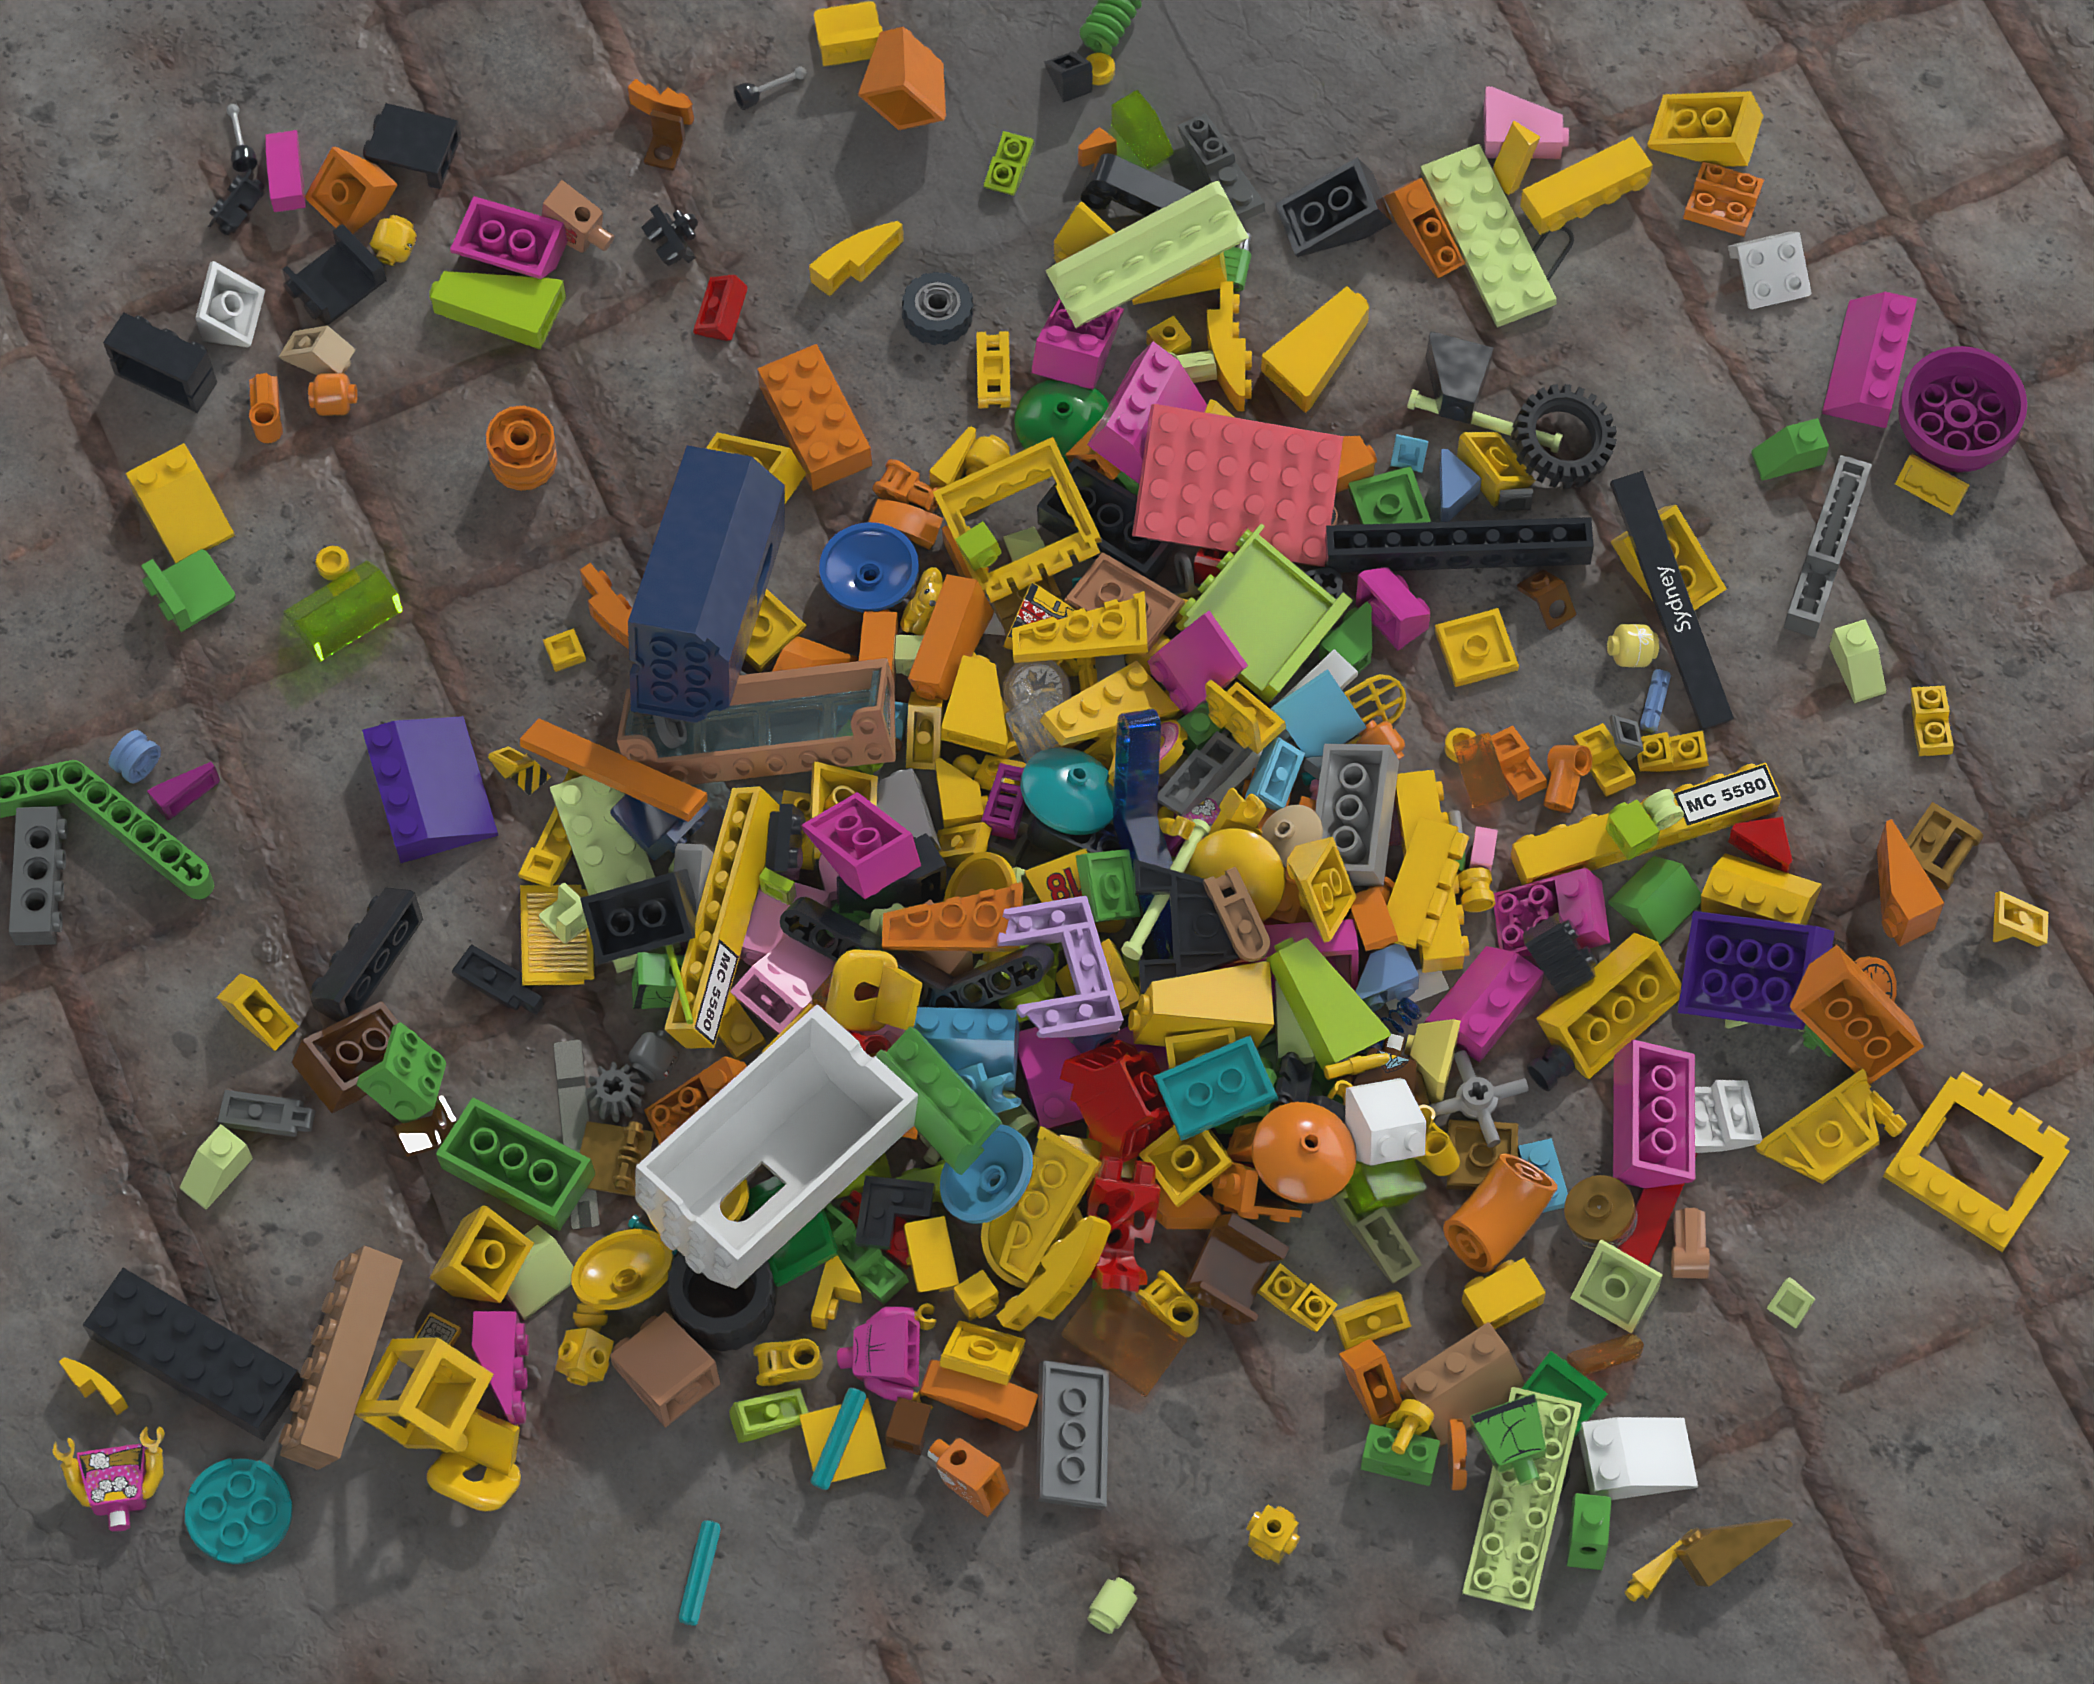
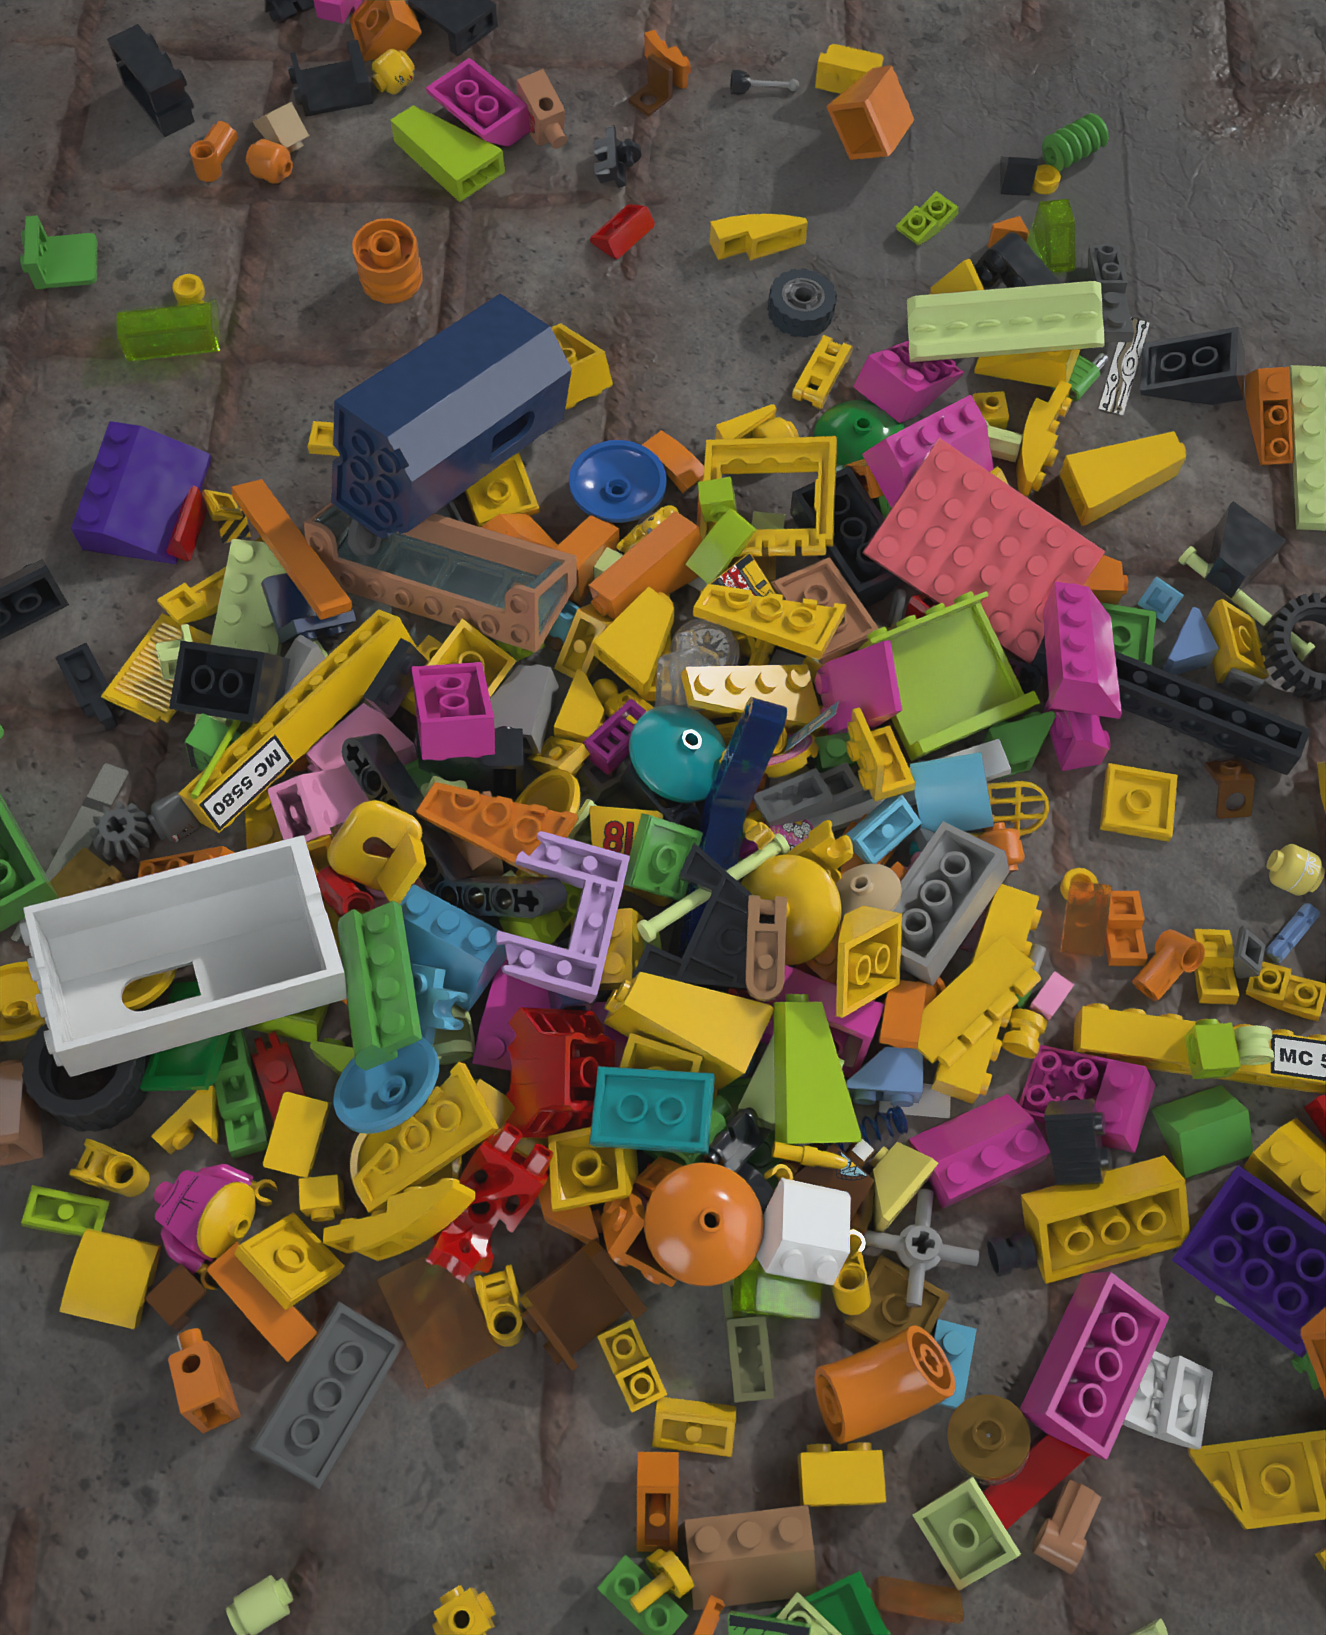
camera: 25 degrees right, 0 degrees up
yellow slope [126,443,235,564] -> none
white slope [195,261,265,347] -> none
orange brick [757,344,872,491] -> none
lime tile [759,867,797,905] -> none
teal axle [811,1388,866,1490] -> none
black plate [855,1175,936,1250] -> none
orange connector [872,459,942,513] -> none
none -> red slope [166,485,207,562]
none -> yellow dish [197,1182,256,1258]
none -> lime slope [685,509,757,584]
none -> sticker [785,701,839,752]
none -> dark pink slope [1043,581,1122,719]
none -> sticker [1099,318,1150,415]

